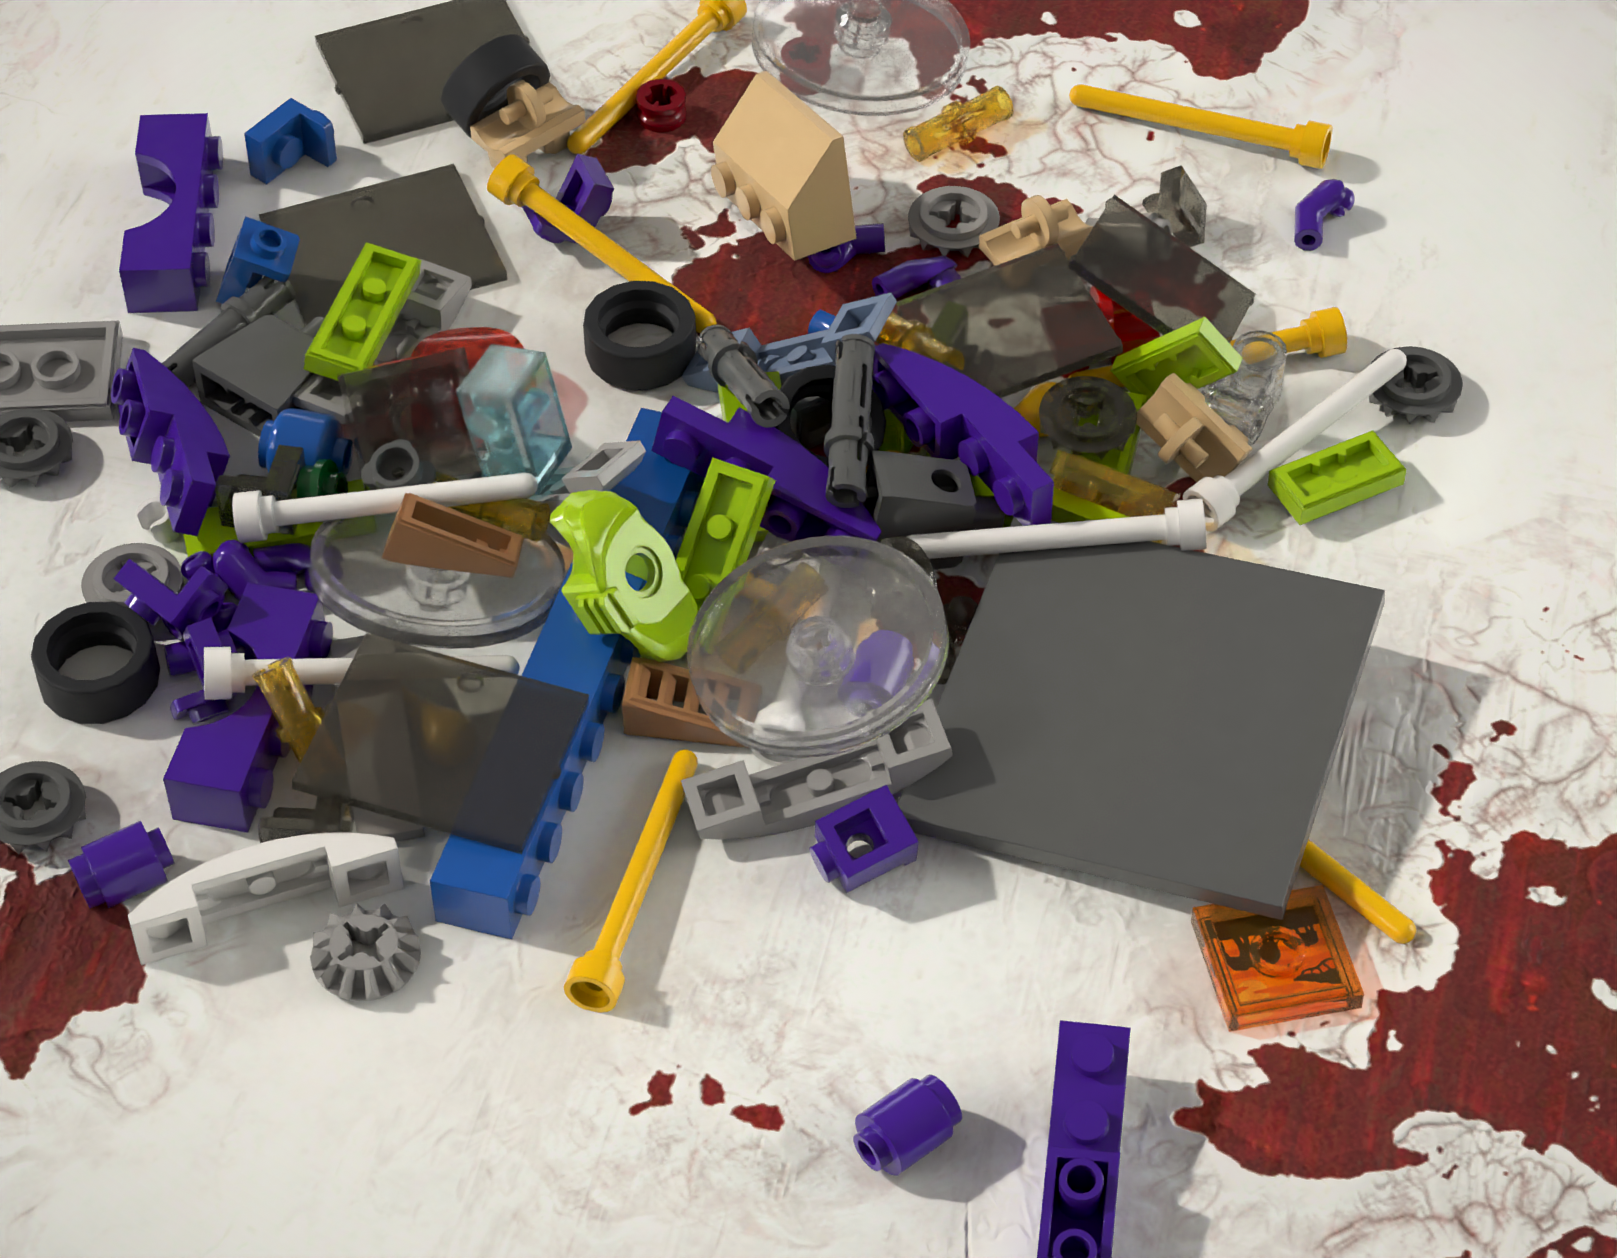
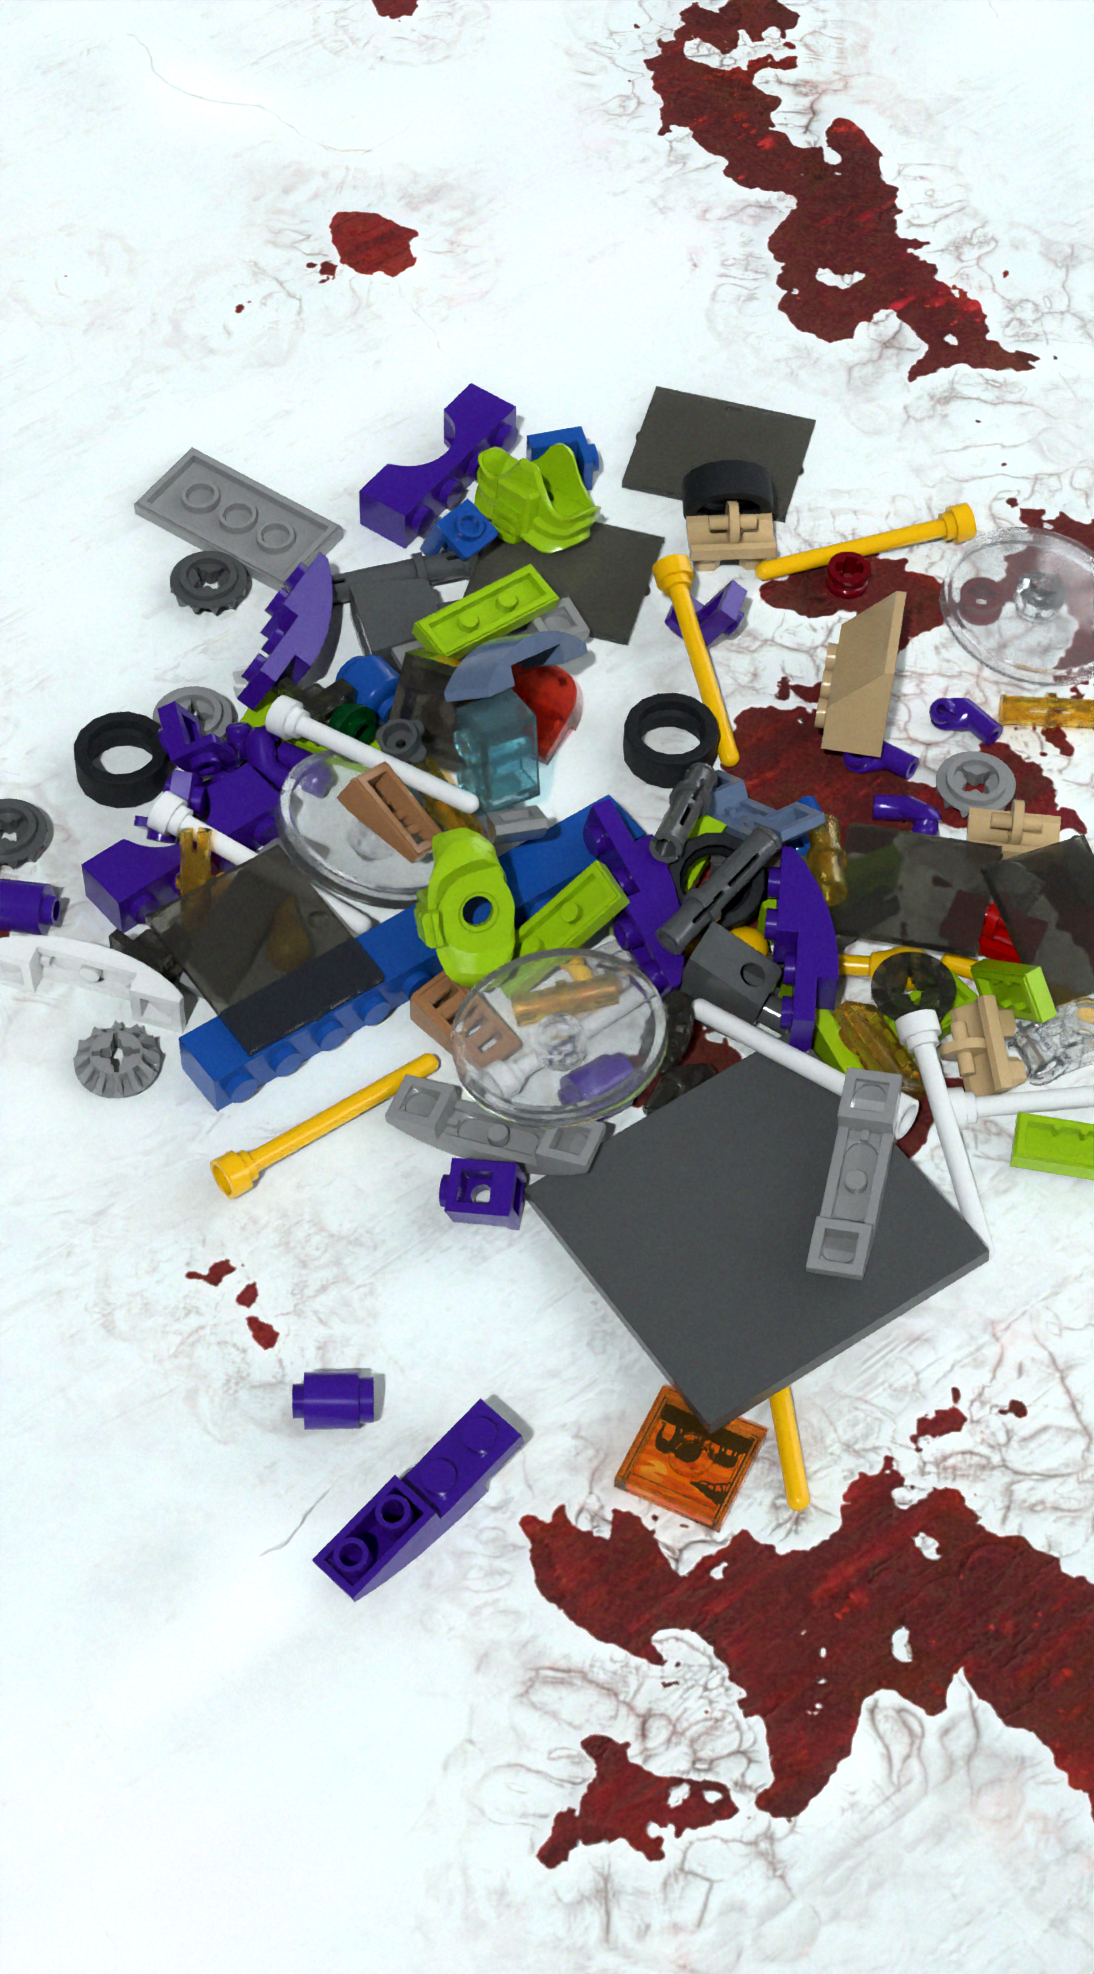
camera: 35 degrees right, 5 degrees up
none -> sand blue slope [444,630,588,702]
none -> lime piece [474,443,601,554]
none -> light grey slope [806,1067,903,1280]
none -> white piece [894,1009,995,1260]
none -> dark purple arm [929,697,1003,746]

